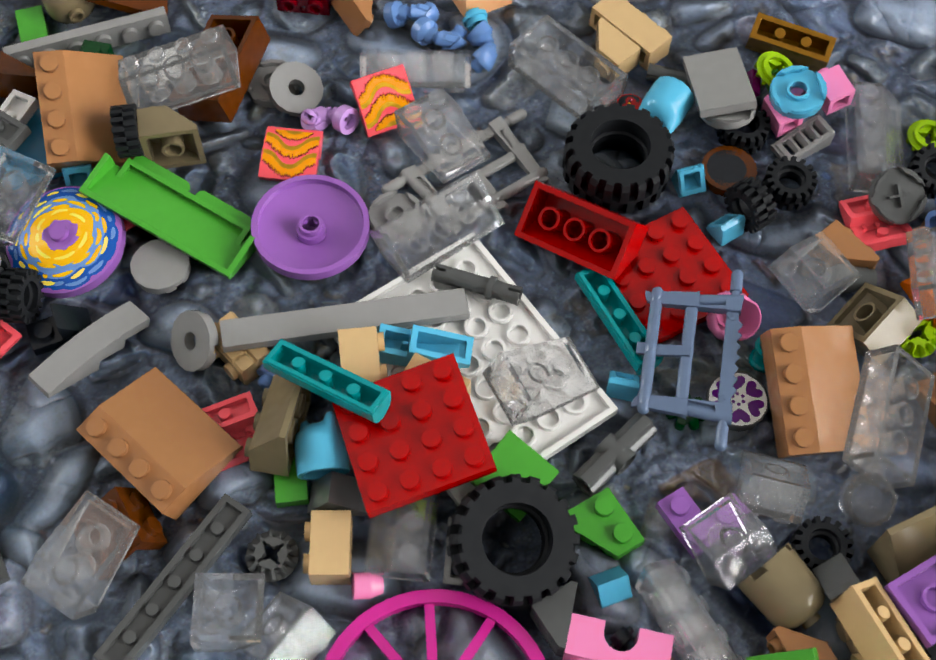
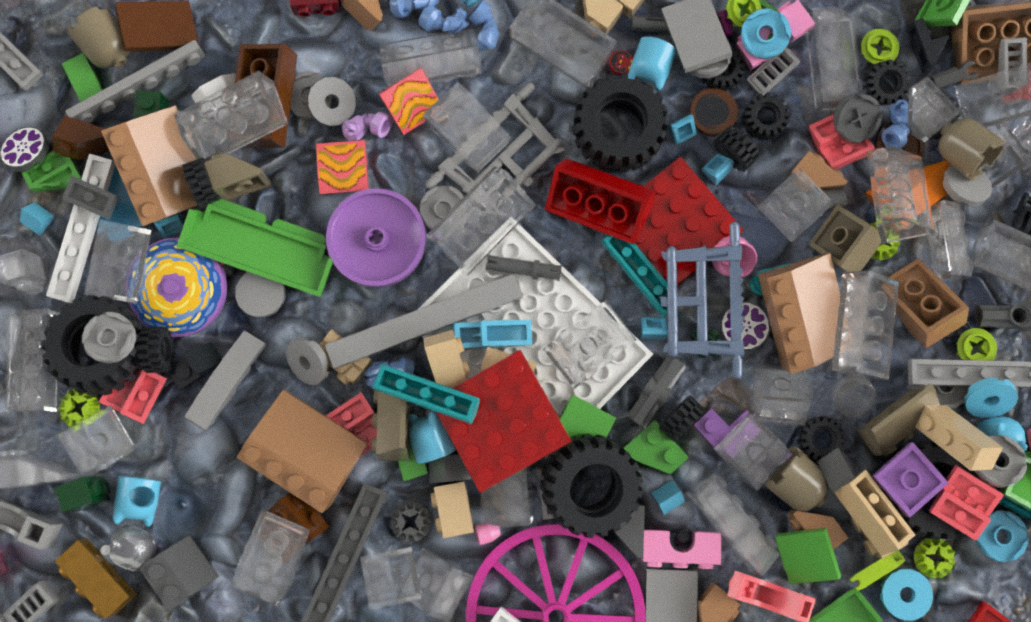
camera: 10 degrees left, 20 degrees up
none -> black tyre [659,395,705,442]

